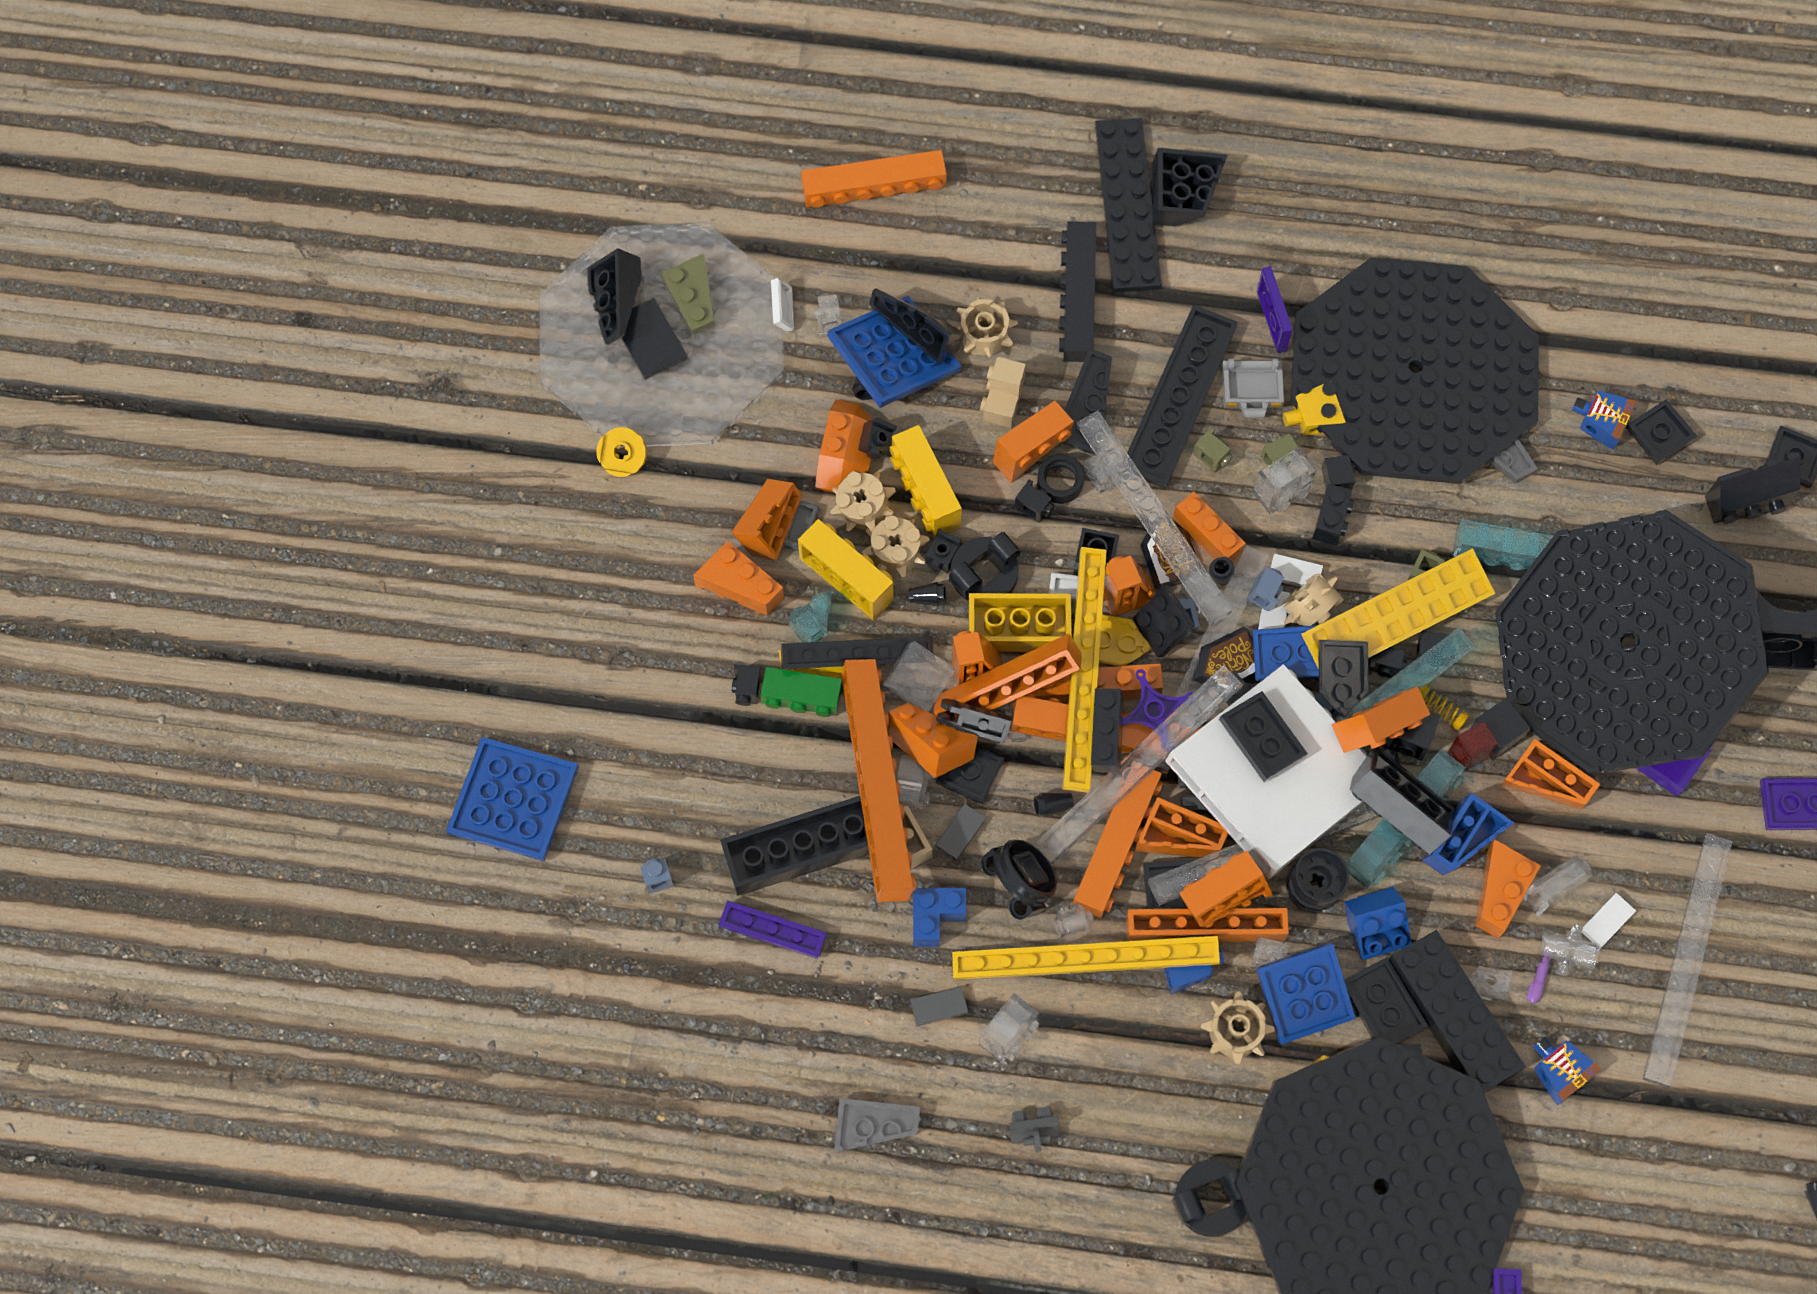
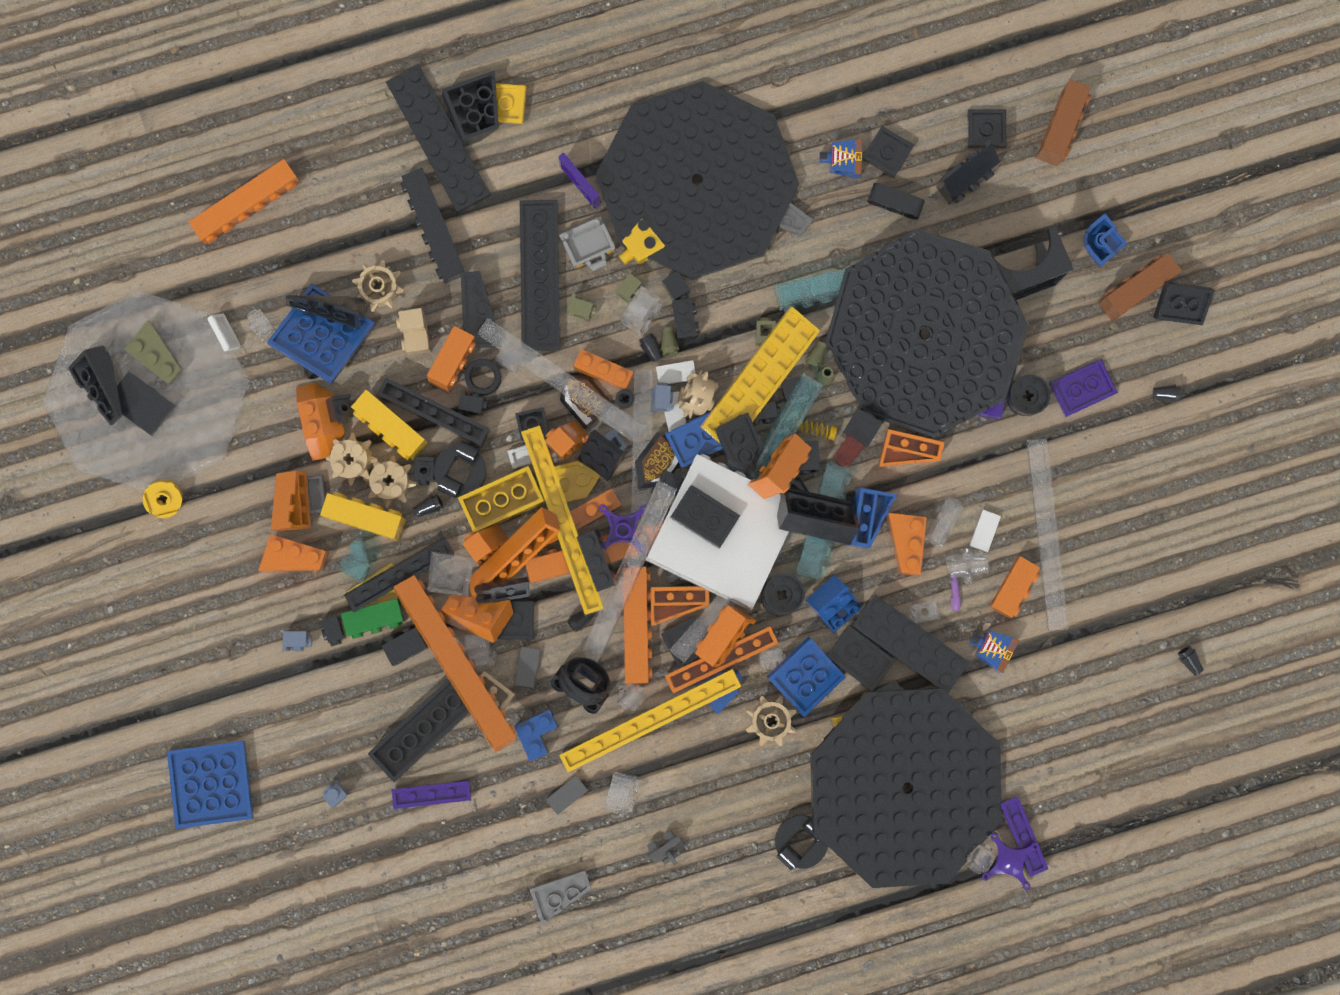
camera: 30 degrees left, 15 degrees up
none -> sand blue brick [282,631,312,651]
none -> black brick [377,377,490,448]
none -> black brick [382,626,428,666]
none -> yellow plate [496,83,527,124]
none -> black cone [639,333,663,362]
none -> olive cone [660,327,679,357]
none -> olive cone [805,341,827,371]
none -> olive cone [816,366,835,385]
none -> black beam [867,183,925,220]
none -> orange brick [989,556,1040,618]
none -> black wheel [1006,375,1051,416]

